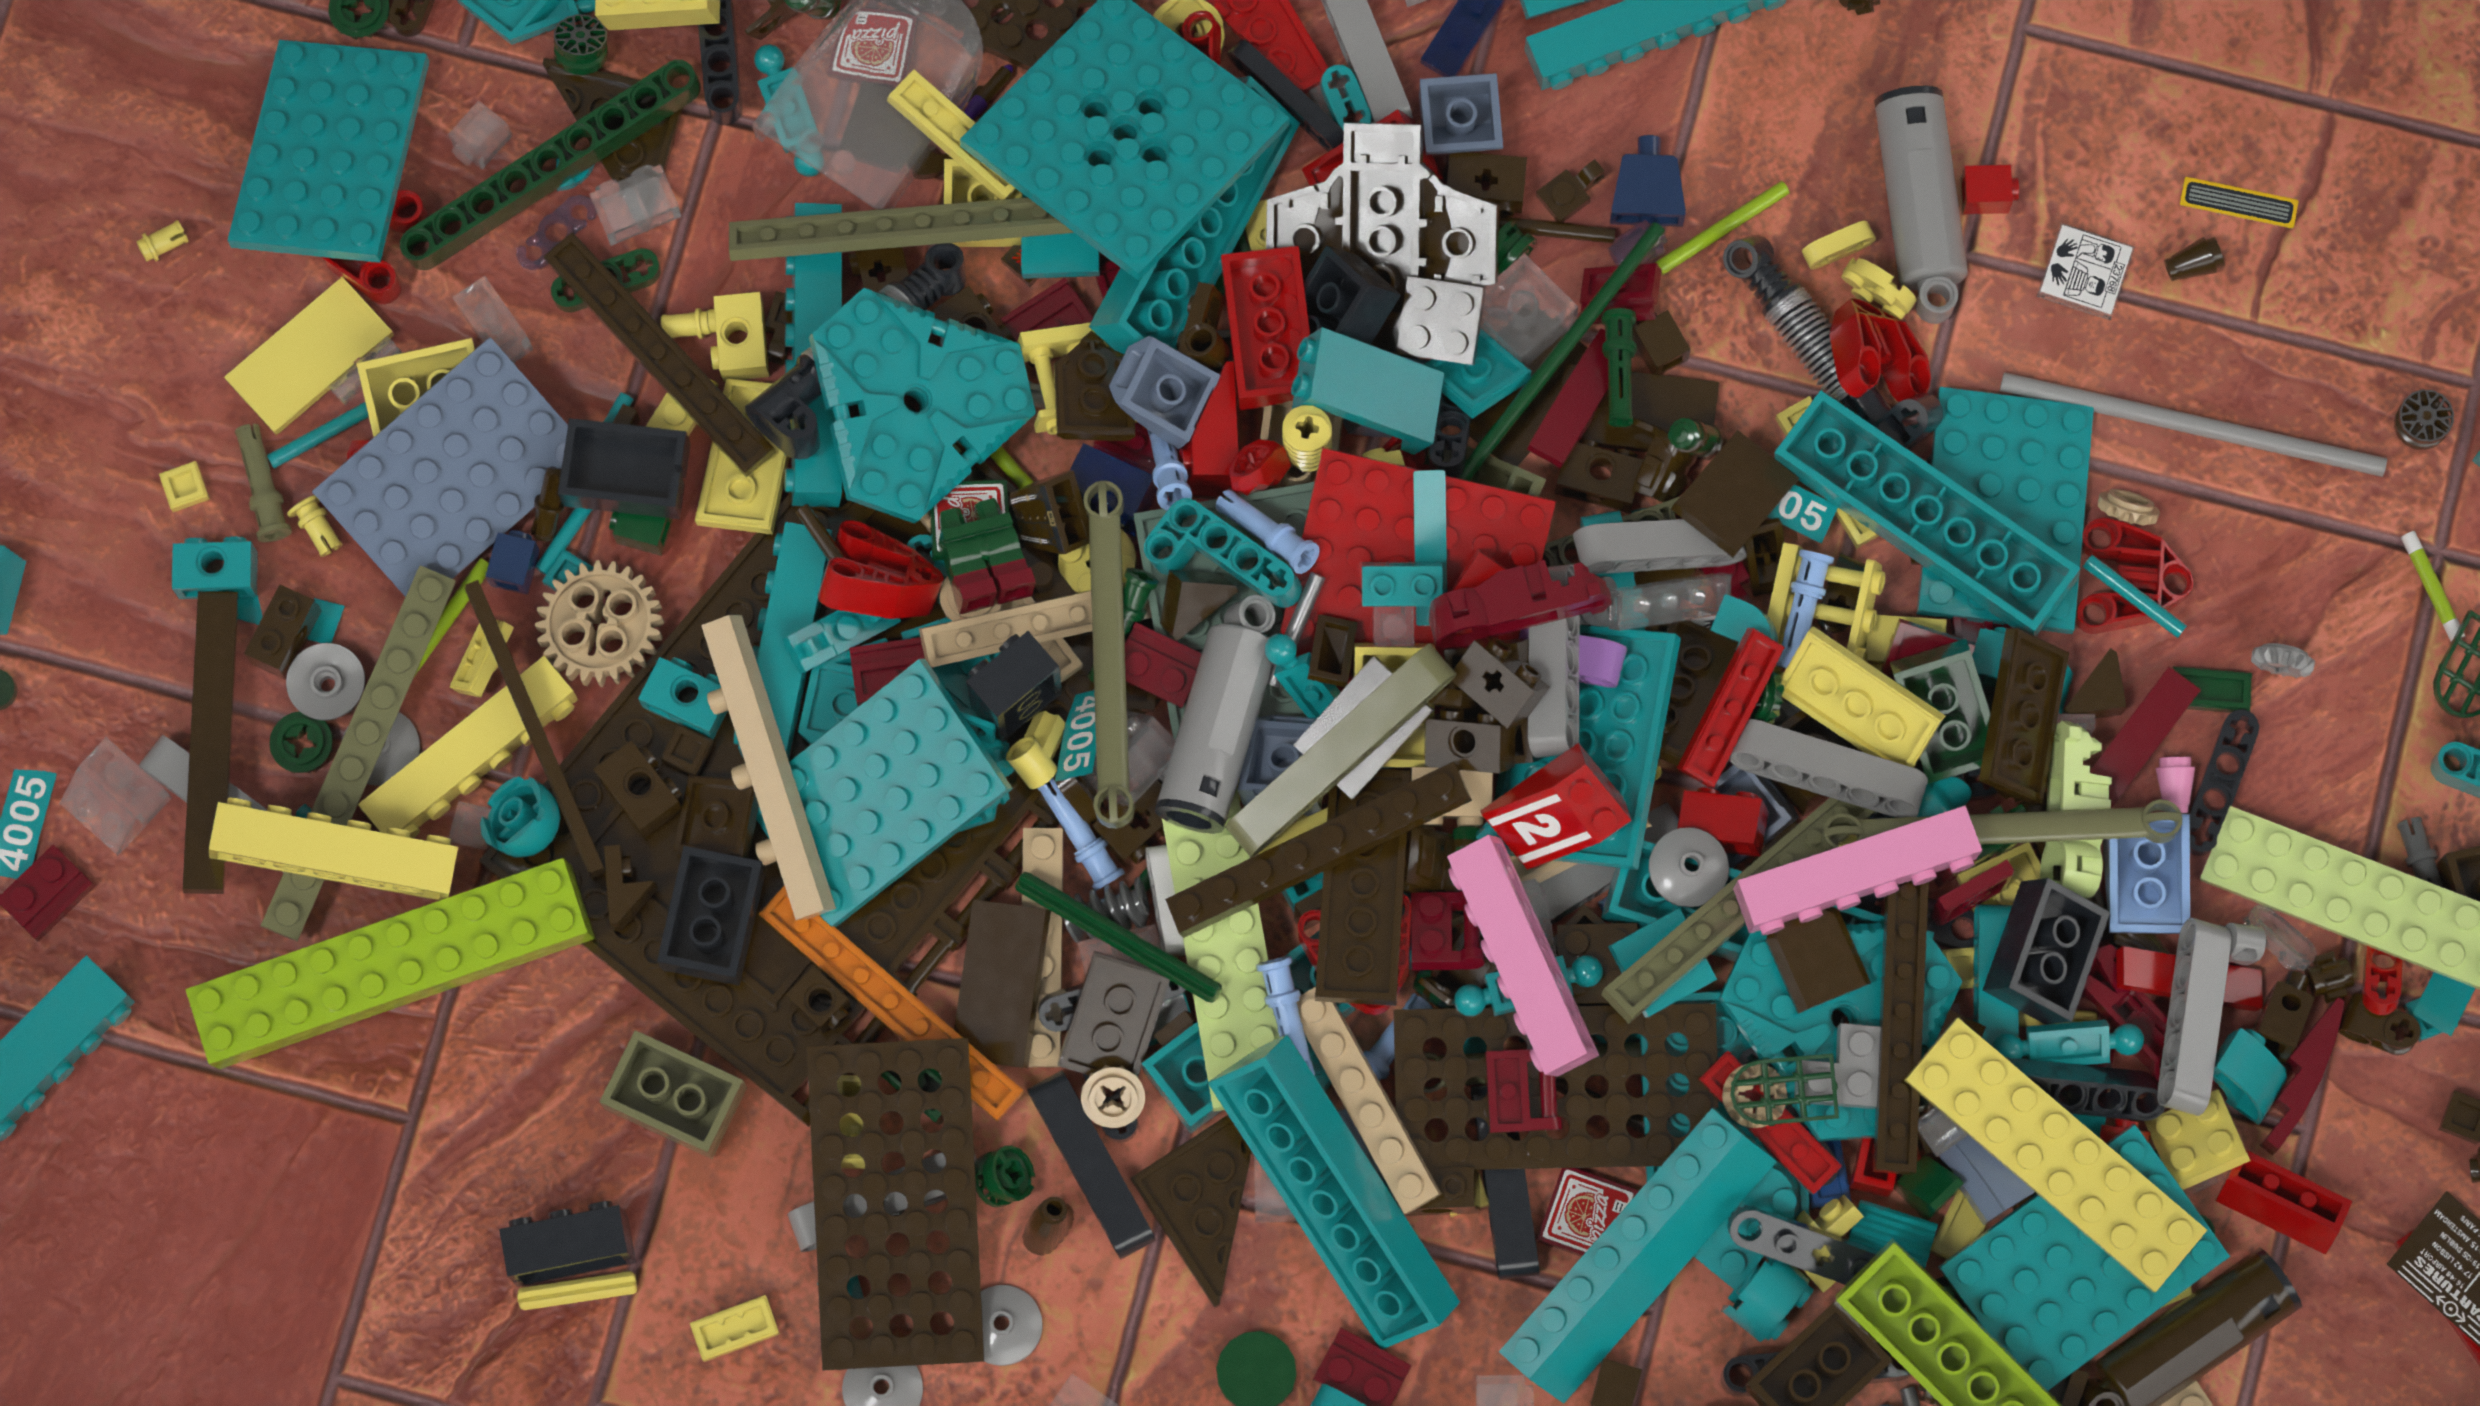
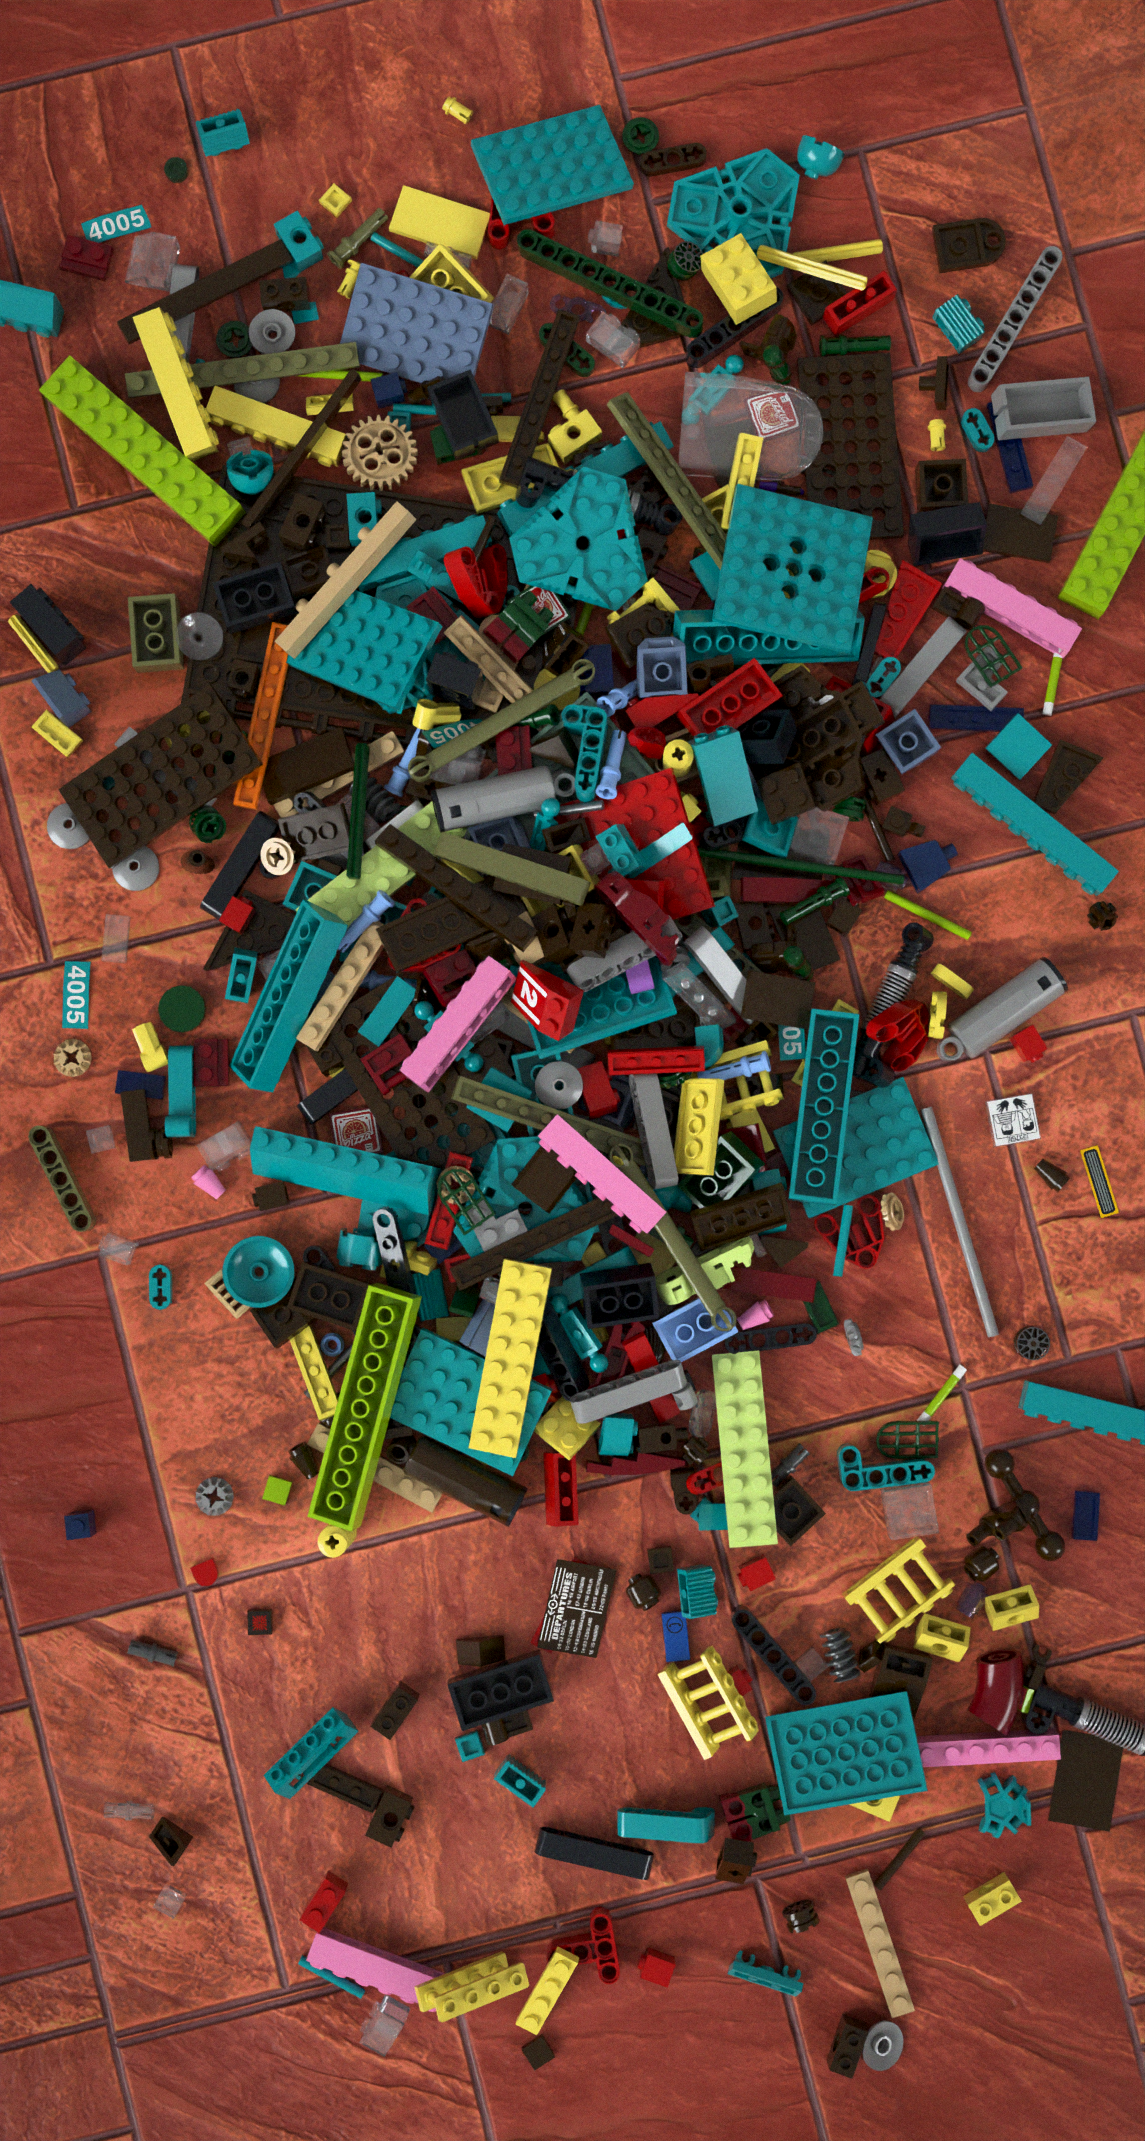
camera: 60 degrees right, 10 degrees up
none -> sand blue slope [32,669,92,728]
none -> clear dish [176,612,223,660]
none -> red brick [219,896,256,935]
none -> teal brick [225,947,258,1003]
none -> teal sticker [358,976,416,1047]
none -> teal brick [701,896,739,927]

